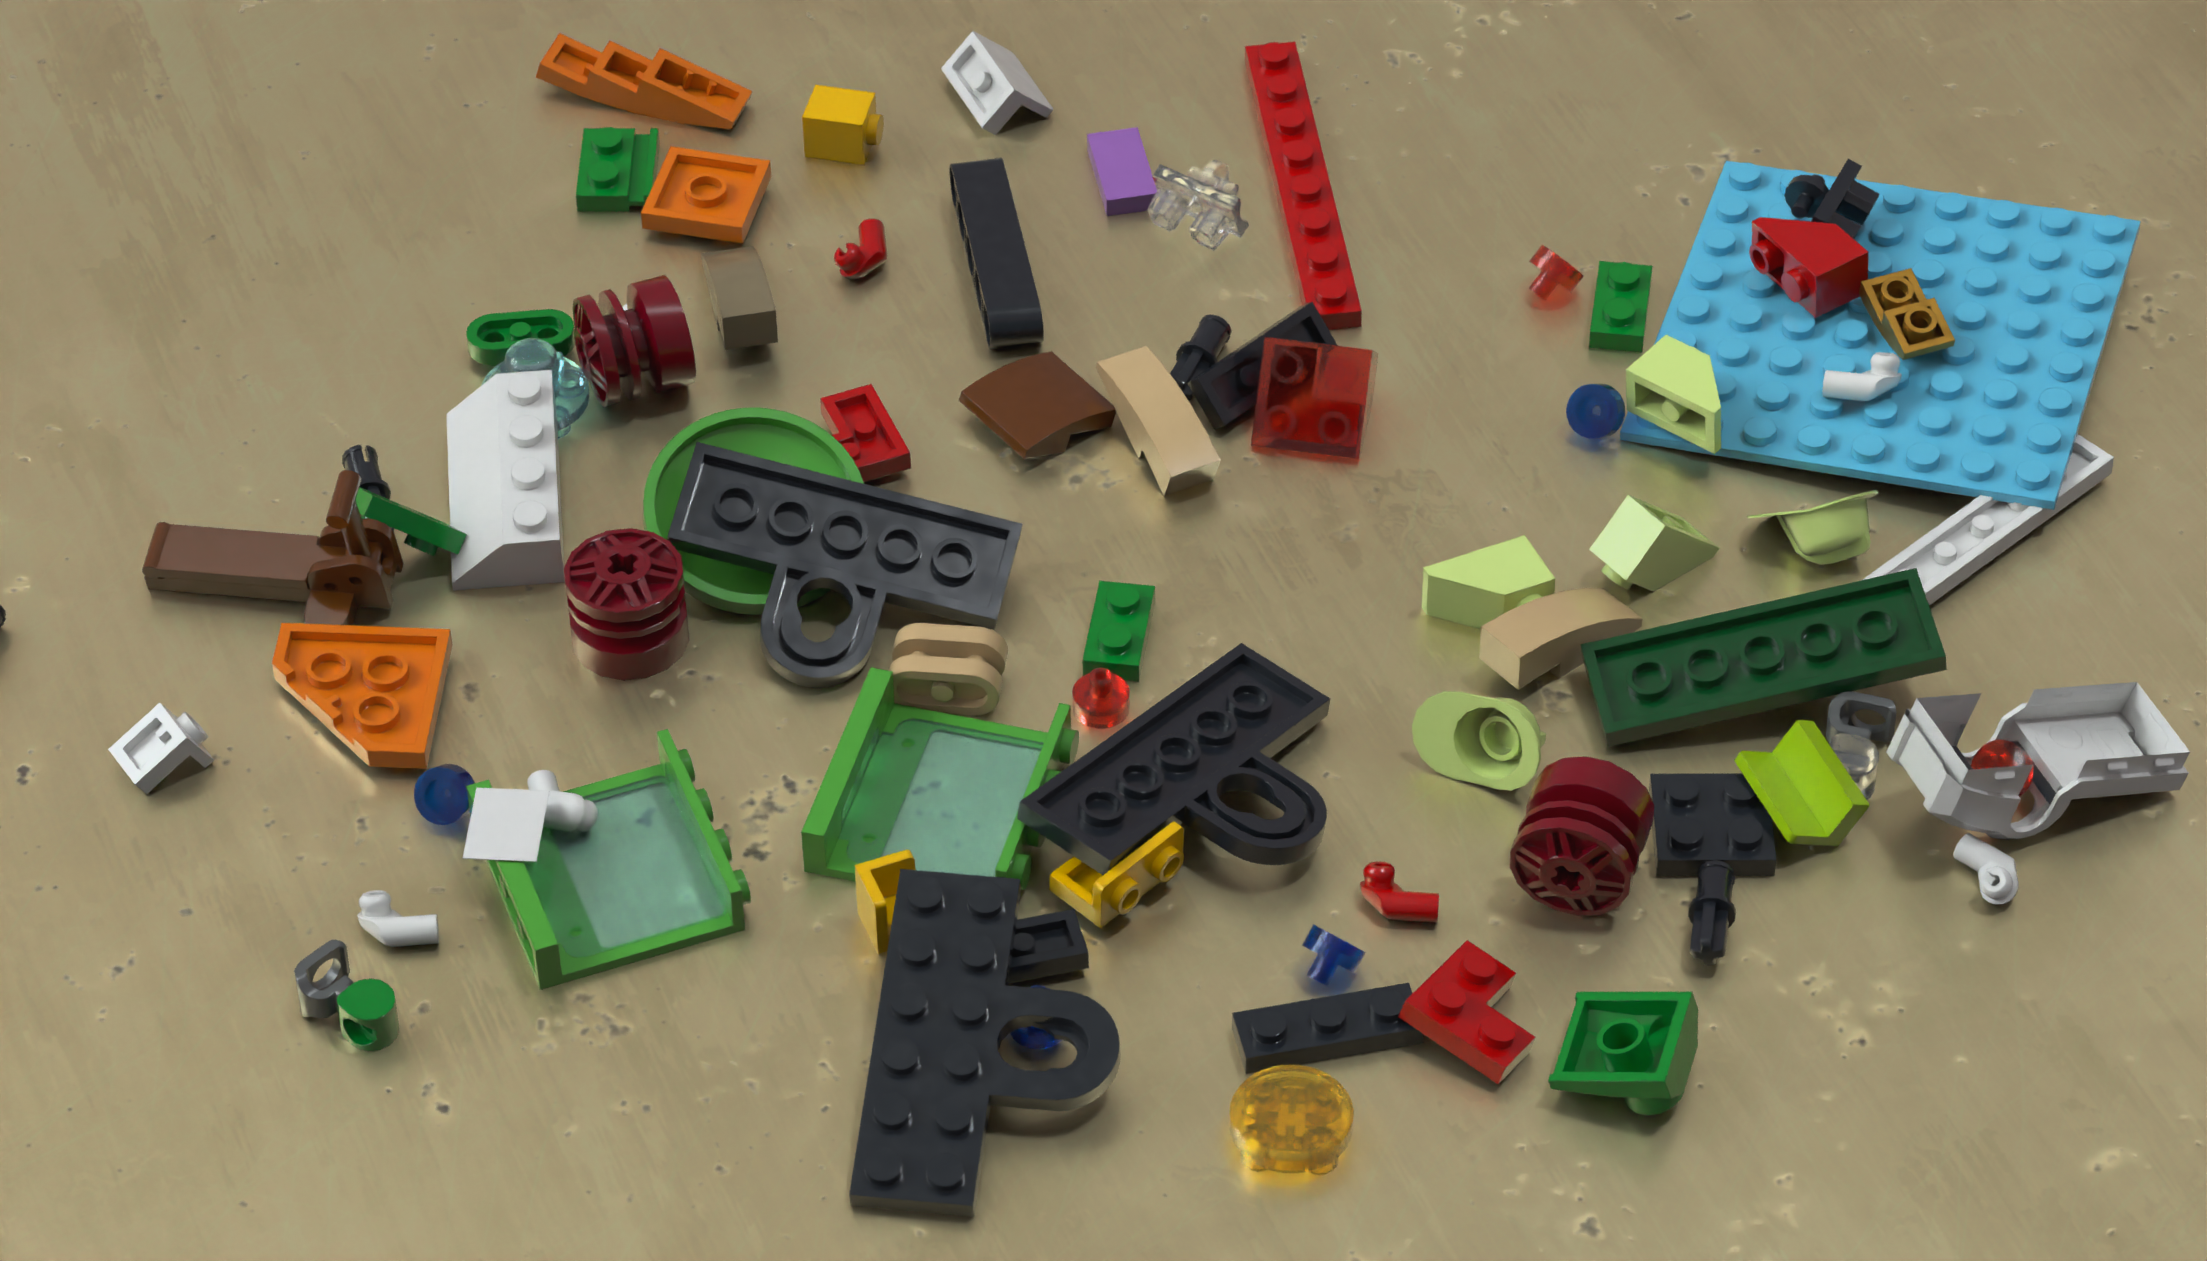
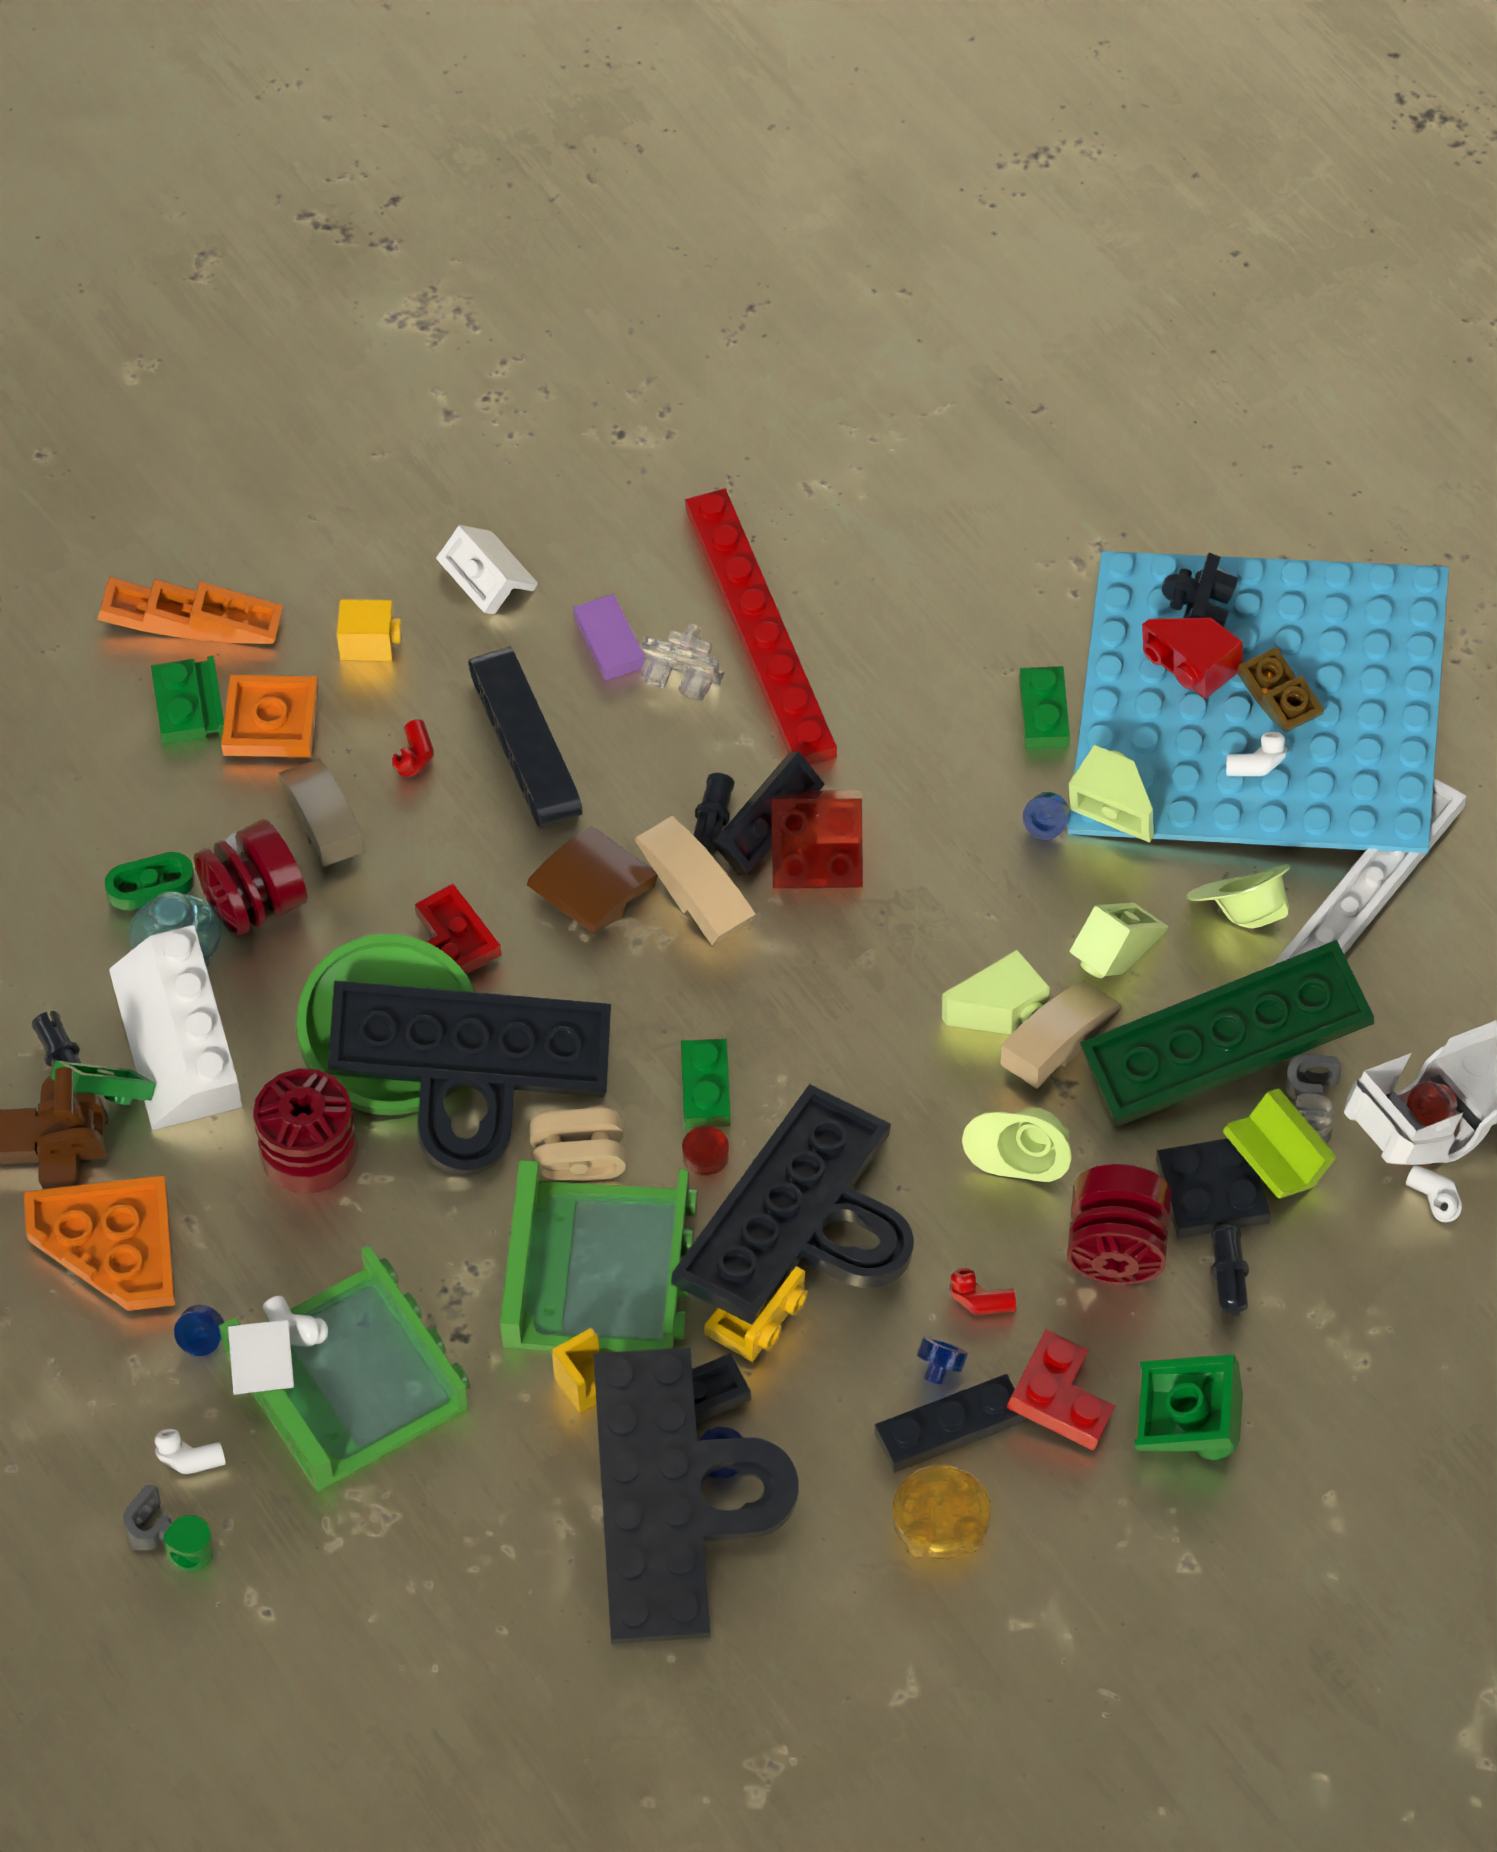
camera: 10 degrees left, 10 degrees up
clear red tile [1529,245,1584,301] -> none

